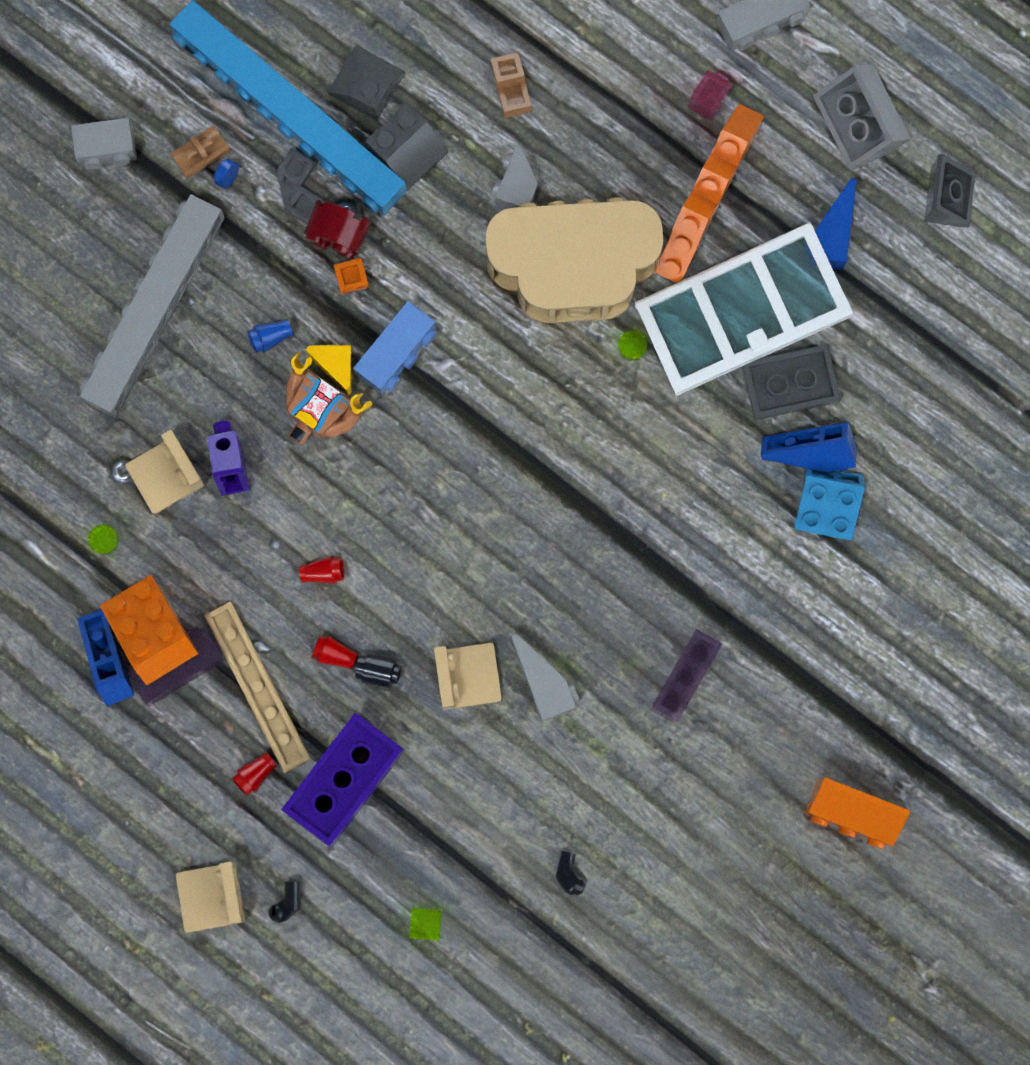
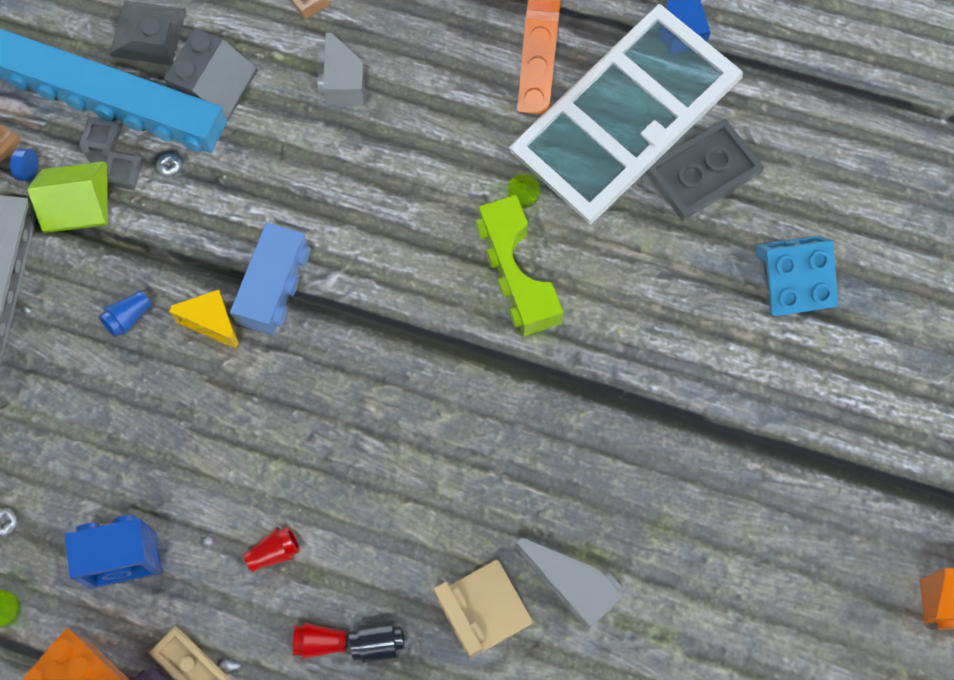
camera: 20 degrees left, 10 degrees down
tan bracket [125,430,205,514] -> none
dark purple torso [207,421,250,496] -> none
torso [285,352,372,445] -> none
dark red brick [304,200,371,260] -> none
orange plate [333,258,369,295] -> none
tan brick [486,197,663,323] -> none
clear purple brick [650,629,722,725] -> none
blue slope [761,422,857,472] -> none
none -> lime slope [27,161,108,233]
none -> blue brick [65,515,162,589]
none -> lime arch [475,195,564,337]

